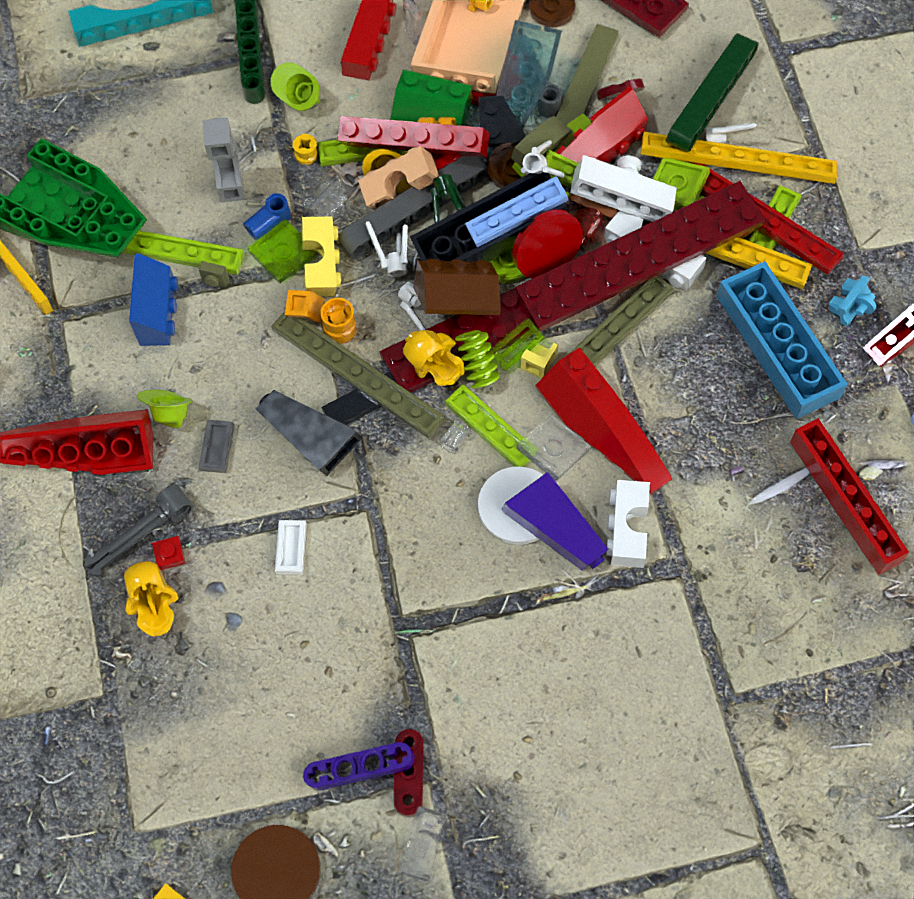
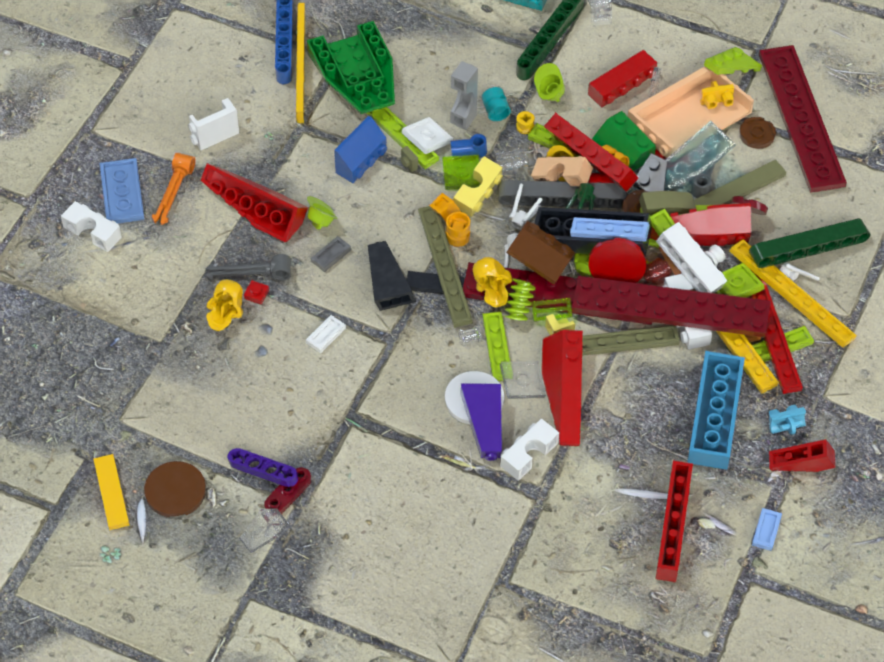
camera: 35 degrees right, 10 degrees down
white plant [521,140,565,178] -> none
none -> white tile [402,117,453,154]
none -> teal wheel [481,87,511,122]

